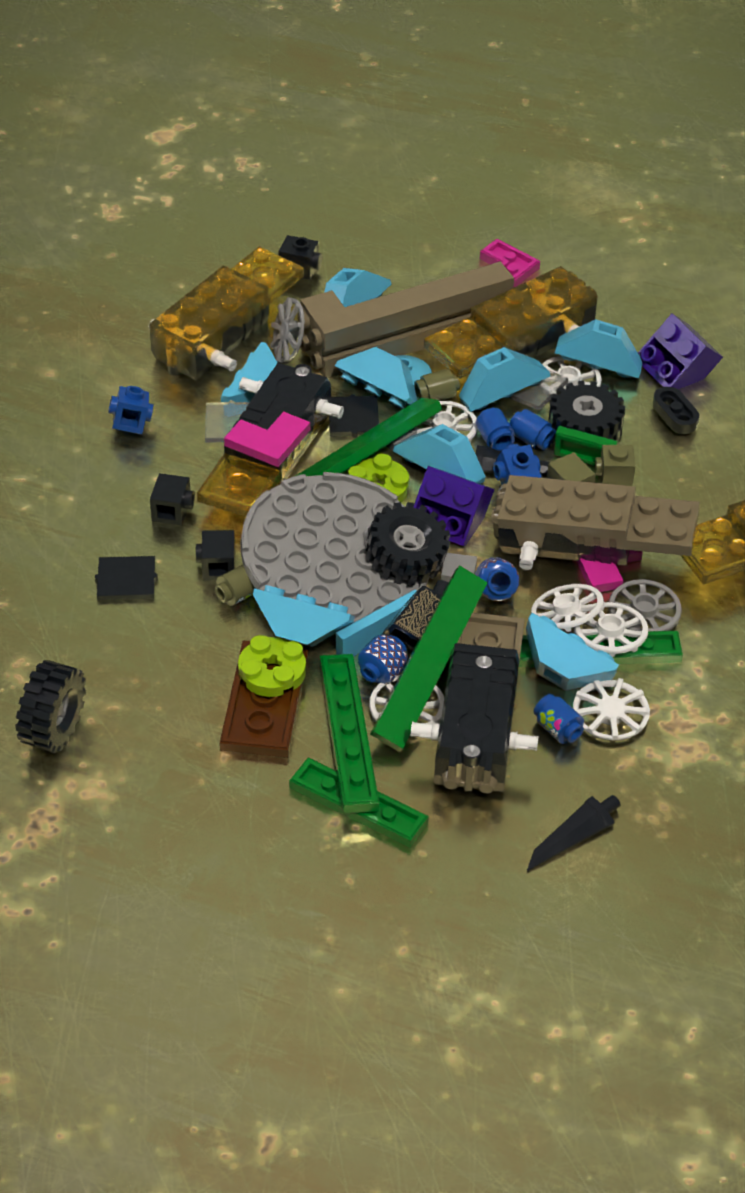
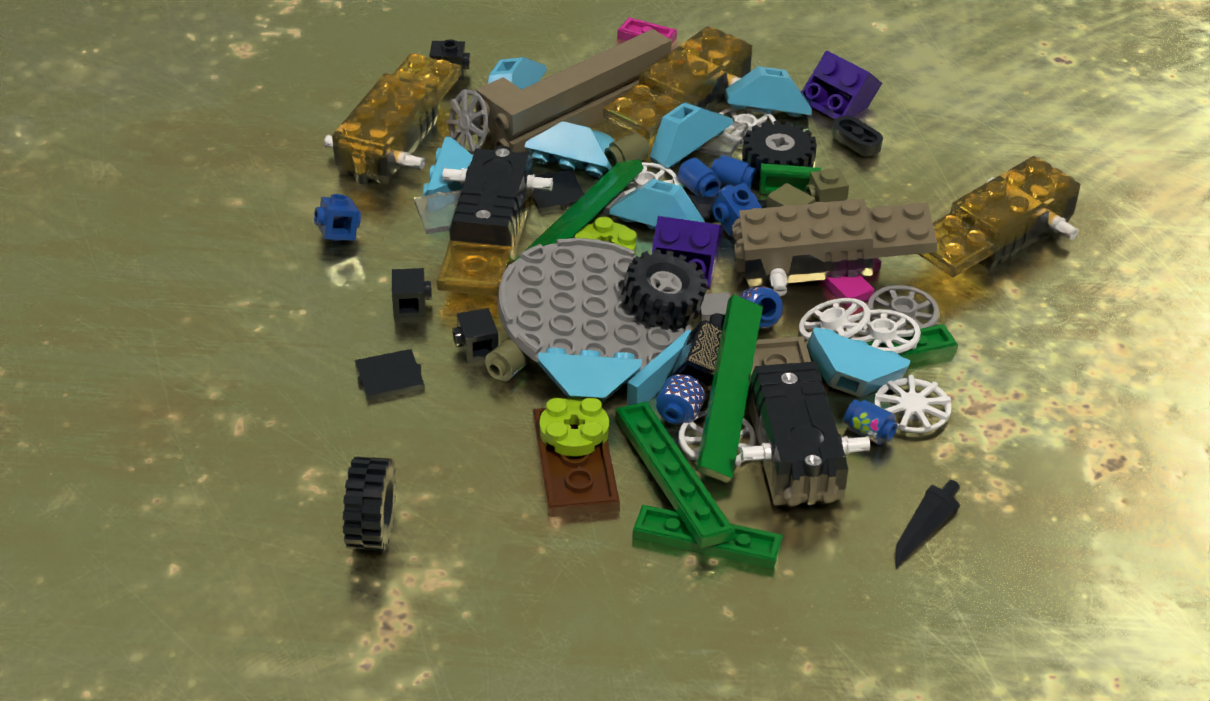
camera: 15 degrees left, 5 degrees down
dark pink tile [224,412,310,467] -> none

